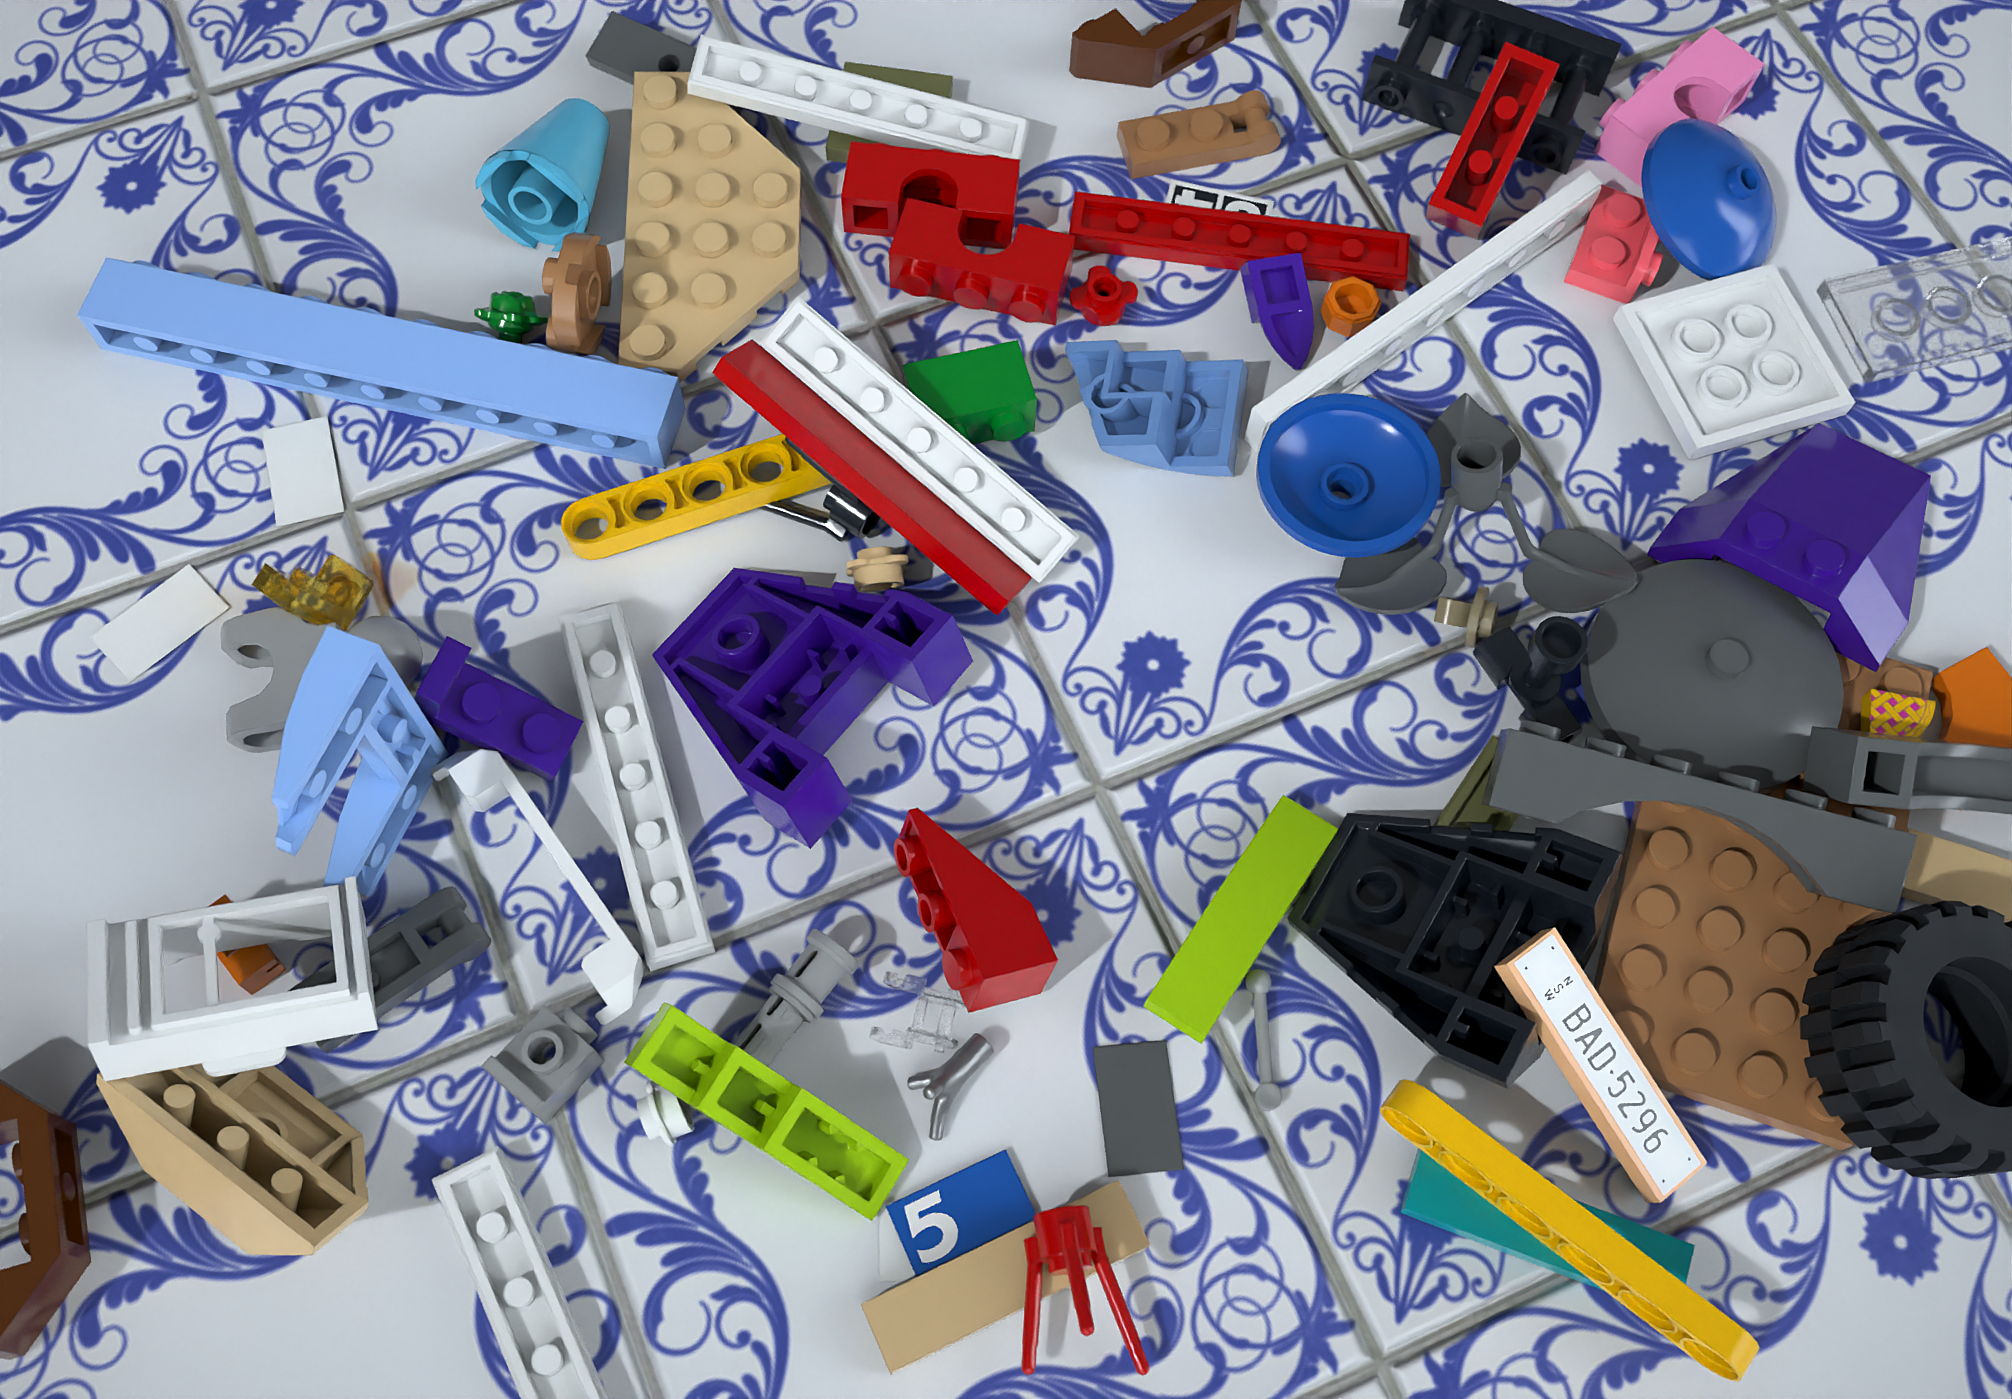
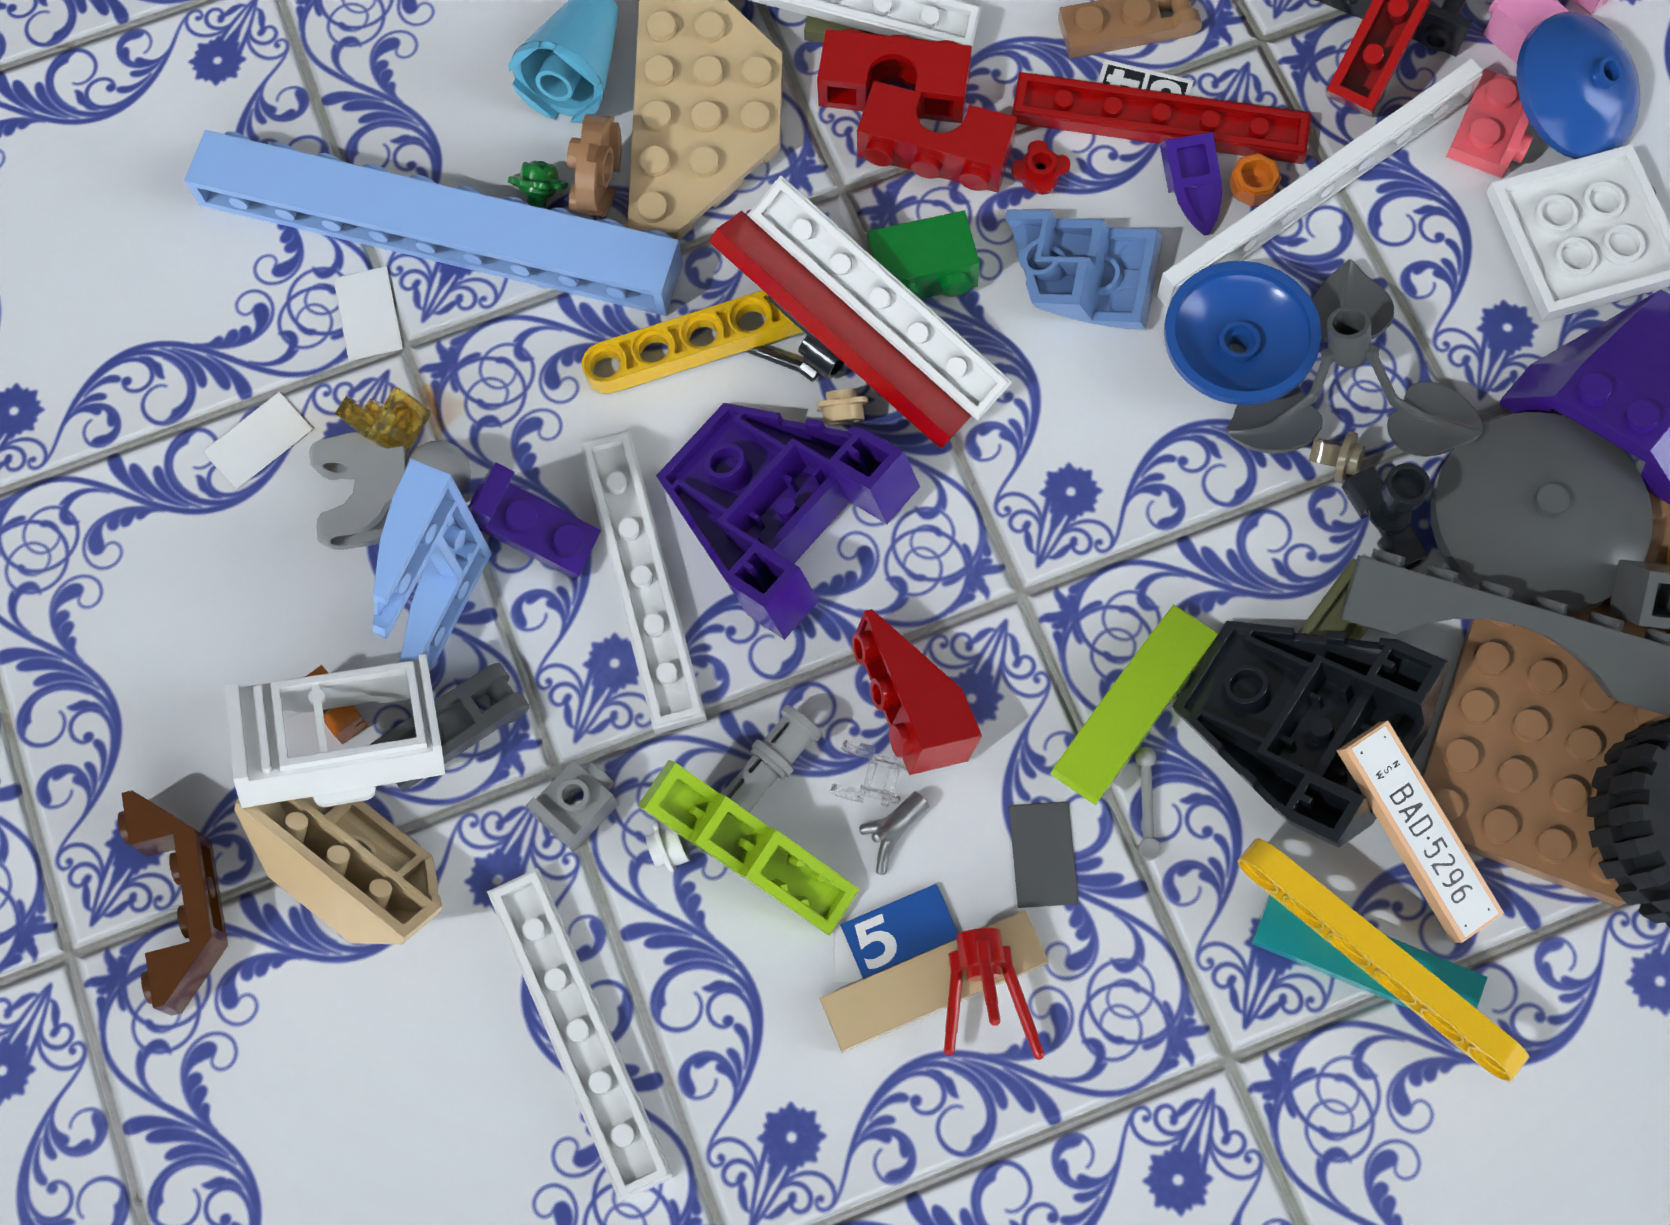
camera: 10 degrees right, 5 degrees up
white piece [430,749,645,1025] -> none

